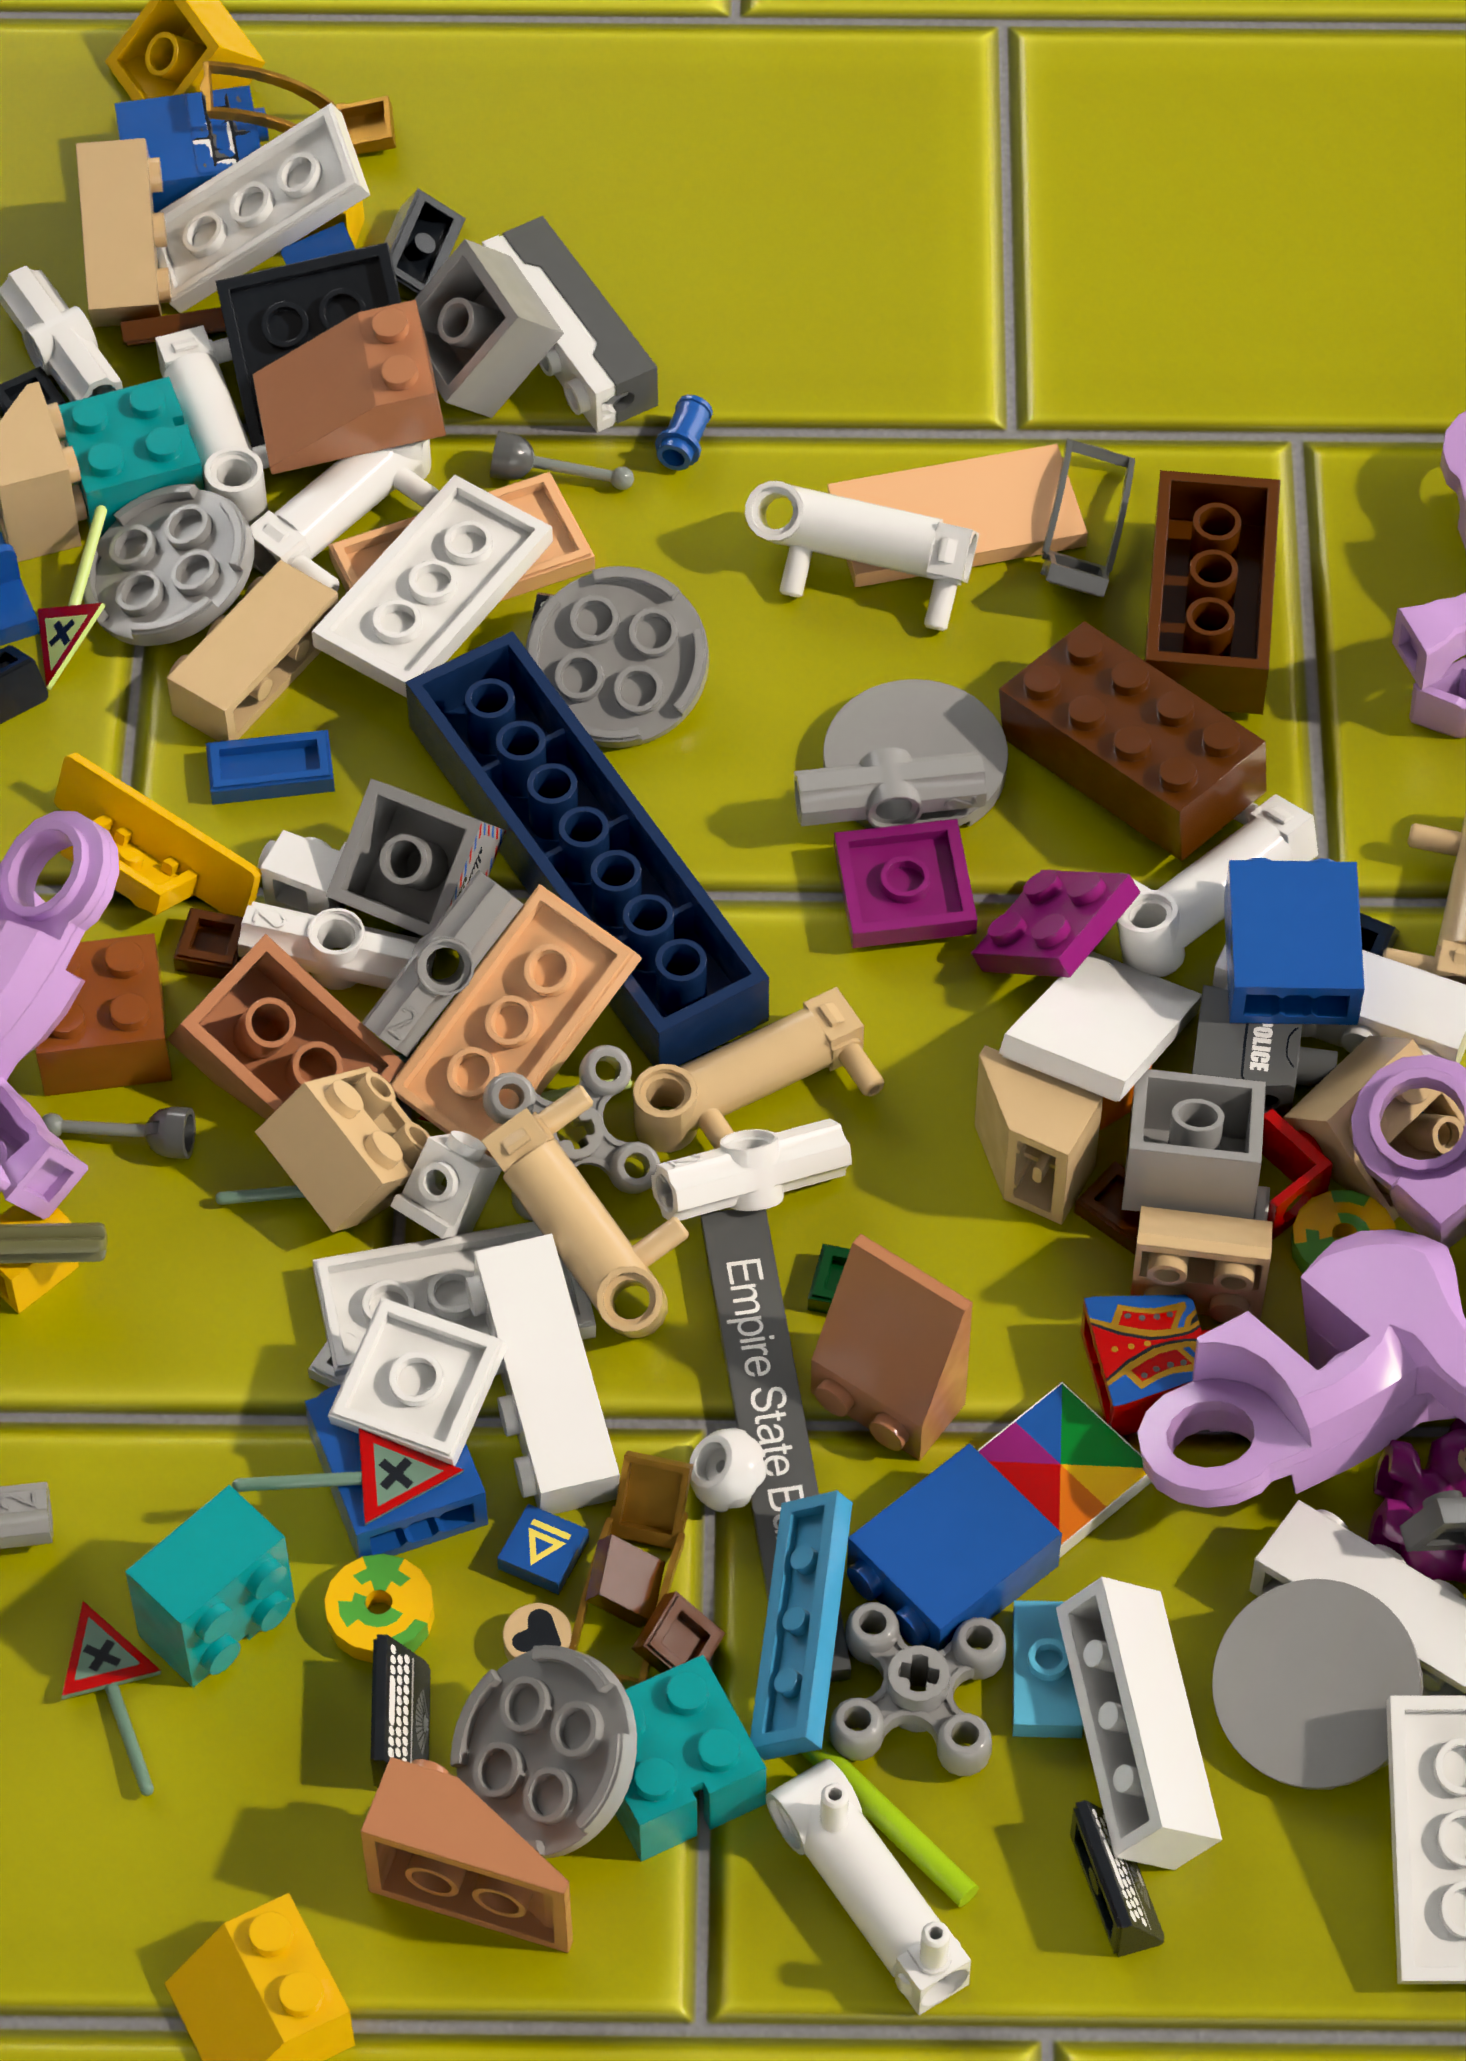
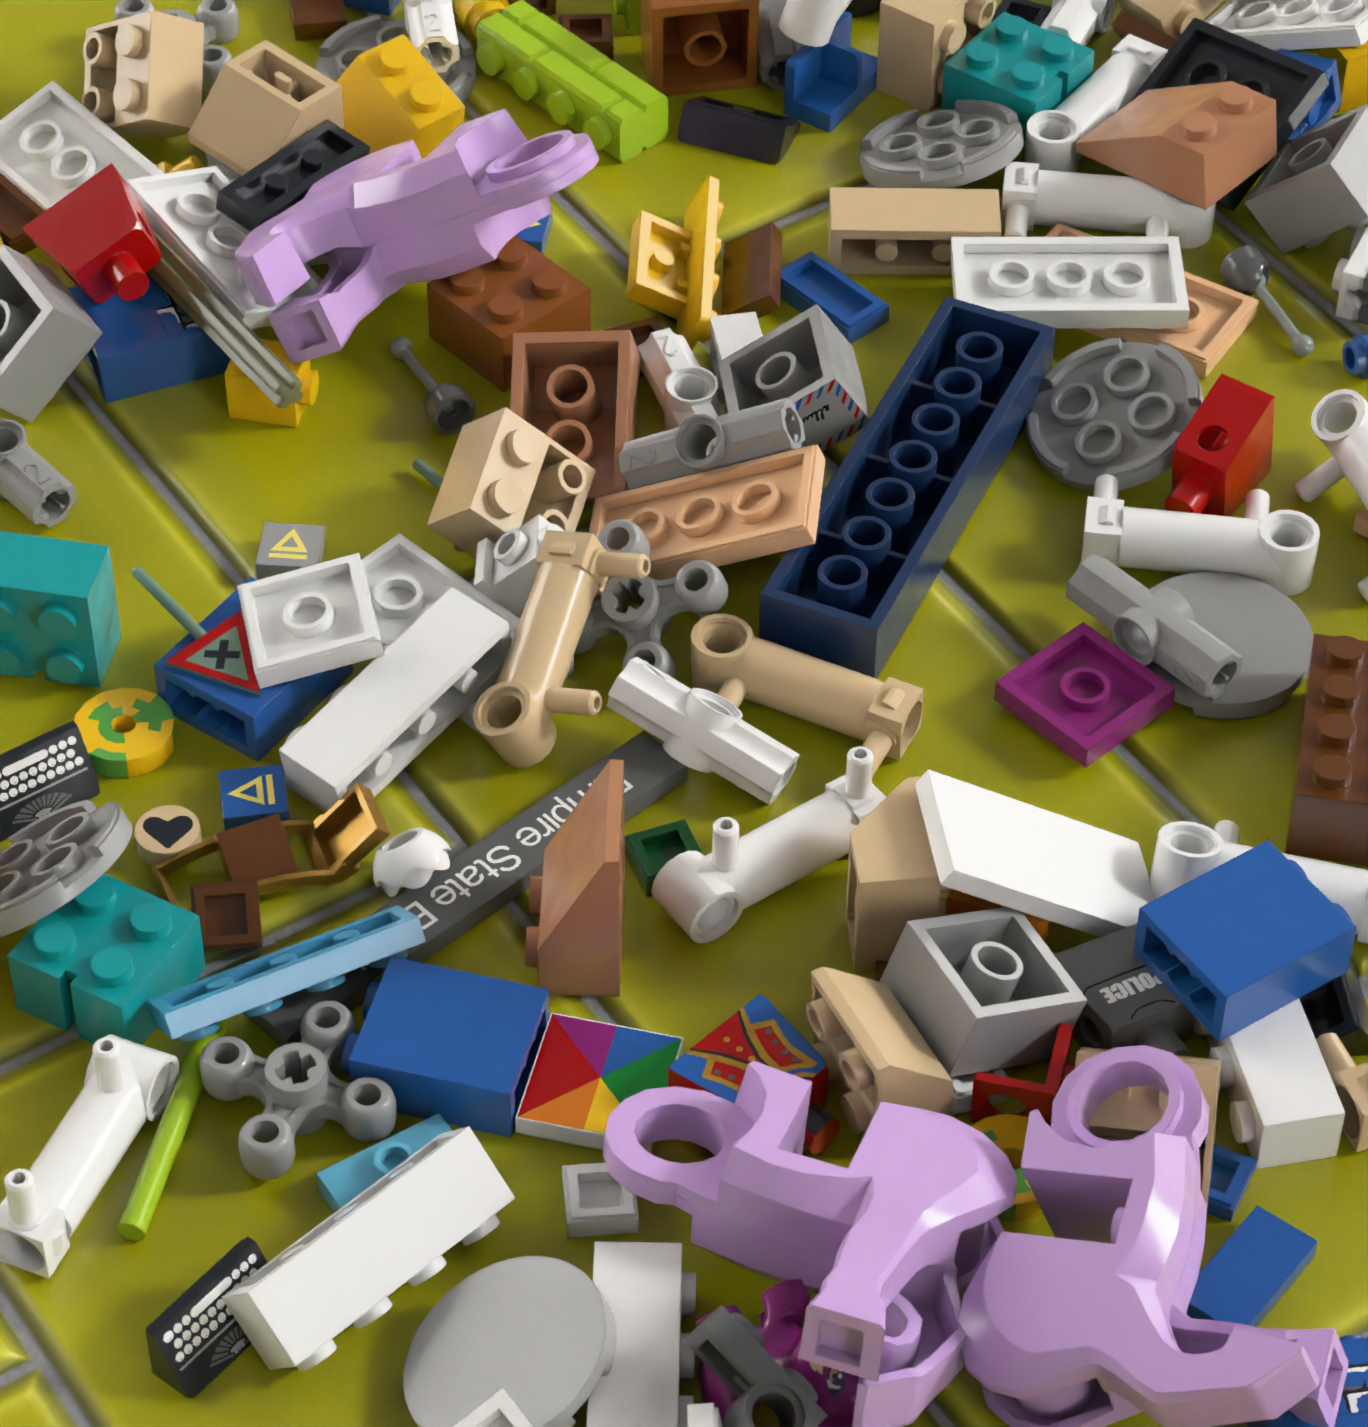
camera: 55 degrees right, 10 degrees down
piece [37,505,107,690] -> none
magenta plate [971,870,1141,978] -> none
none -> light grey tile [255,522,326,580]
none -> white tile [562,1163,639,1238]
none -> white piece [651,746,886,943]
none -> reddish brown tile [721,222,782,318]
none -> white piece [1081,474,1320,596]
none -> red torso [1164,374,1275,517]

